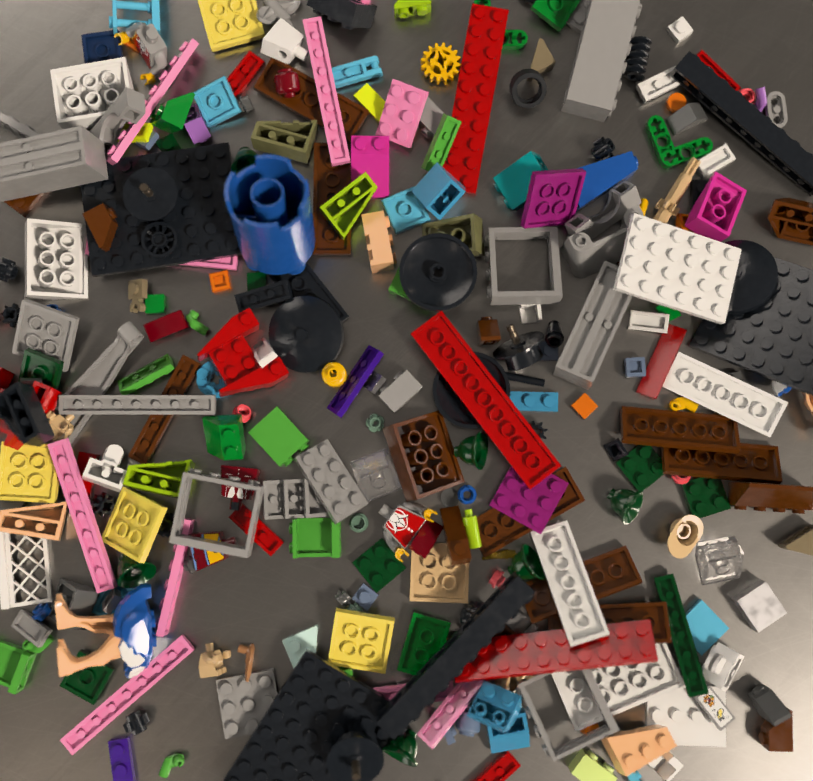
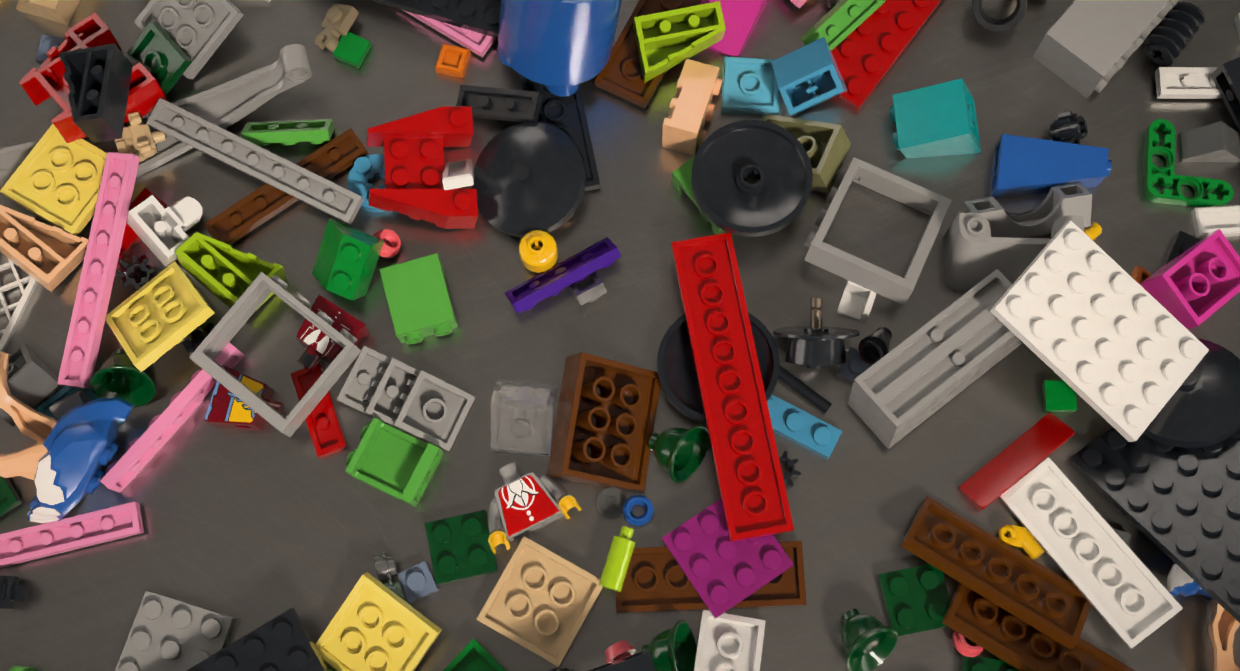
camera: 30 degrees right, 10 degrees down
dark red slope [143,310,188,342] -> none
dark grey plate [184,555,195,574] -> none
bright green arm [186,310,209,336] -> none
tan piece [198,642,231,678] -> none
medium nougat bar [238,644,255,682] -> none
dark green tile [247,272,267,291] -> none
light aqua wing [282,624,318,669] -> none
light grey plate [294,439,369,525] -> none
sand green plate [349,513,369,533] -> none
sand green plate [366,413,385,432] -> none
light grey brick [379,370,423,414] -> none
dark red slope [409,519,443,559] -> none
reddish brown slope [439,506,472,566] -> none
reddish brown slope [476,317,501,346] -> none
clear yellow helmet [482,549,516,561] -> none
magenta plate [521,168,586,229] -> none
orange tile [571,393,598,420] -> none
black slope [603,438,628,462] -> none
sand blue plate [624,357,646,378] -> none
white tile [628,310,670,333] -> none
tan piece [653,157,701,224] -> none
orange tile [666,93,687,113] -> none

